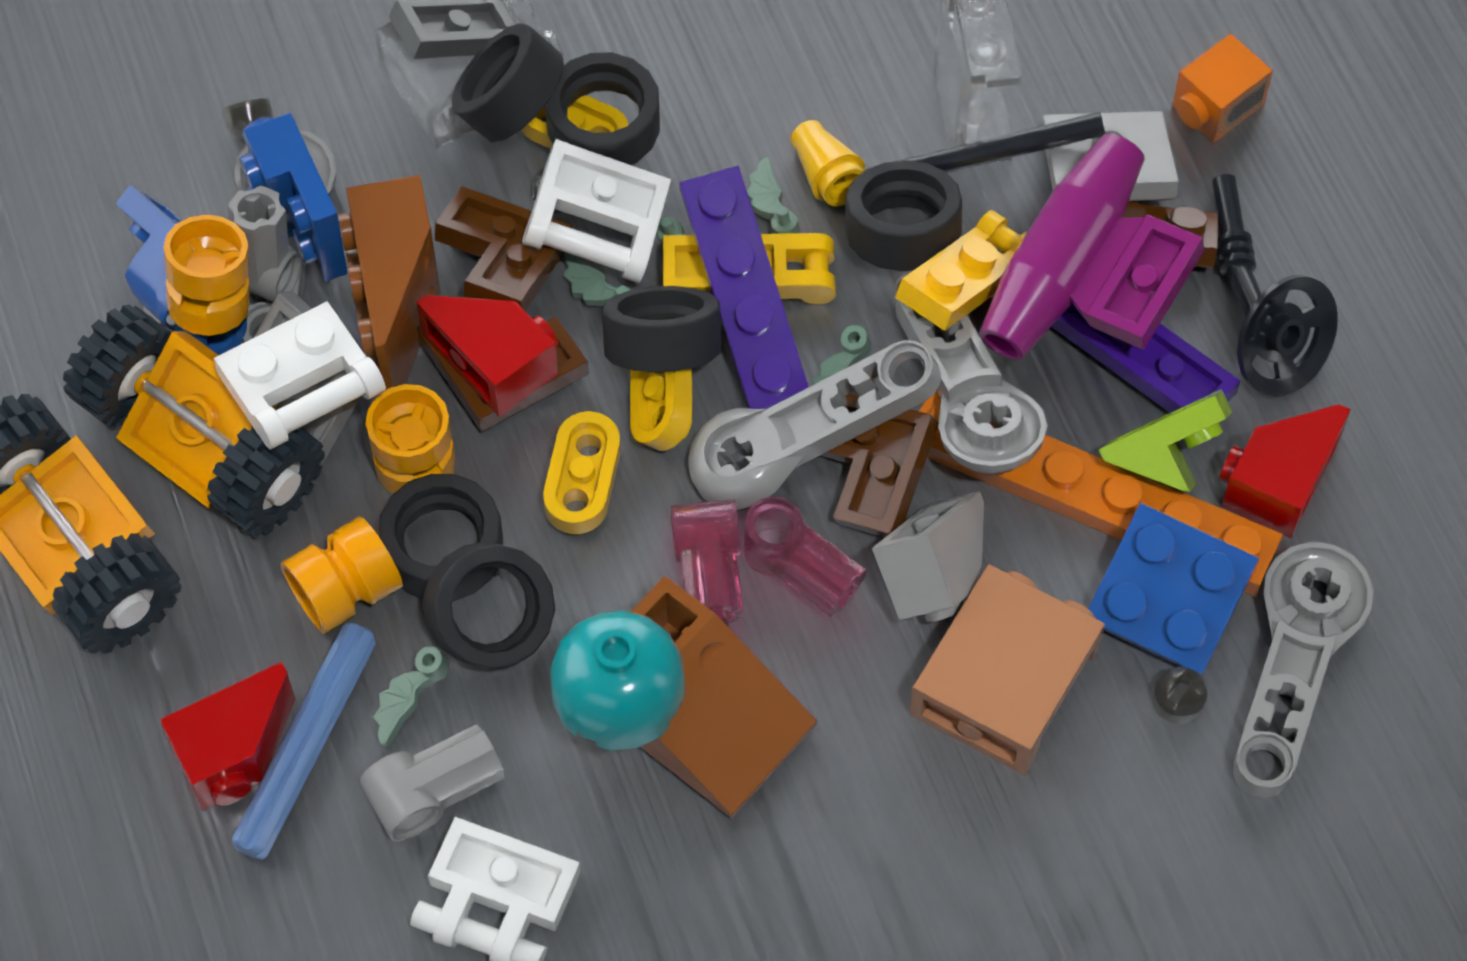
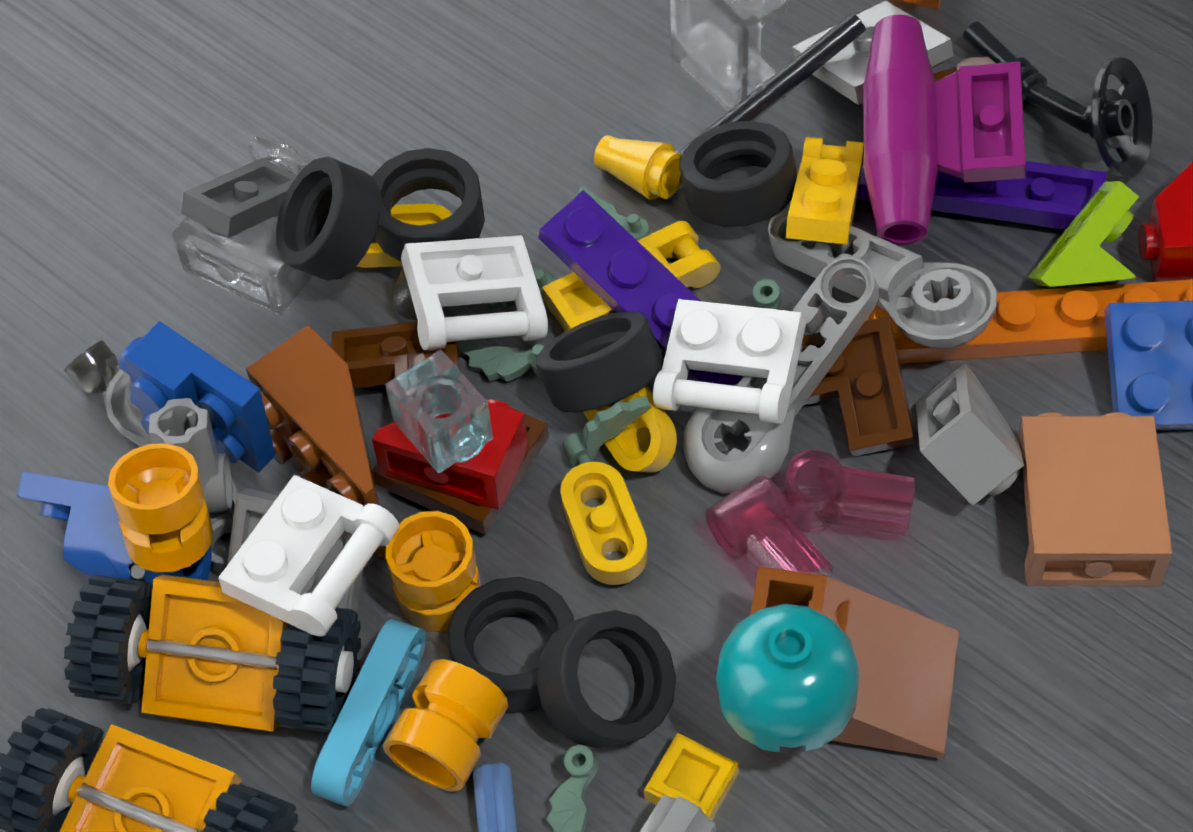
camera: 25 degrees left, 5 degrees down
none -> medium azure beam [311,619,426,807]
none -> clear light blue brick [386,350,493,474]
none -> sand green piece [563,396,651,466]
none -> yellow tile [644,733,739,820]
none -> white plate [653,299,806,424]

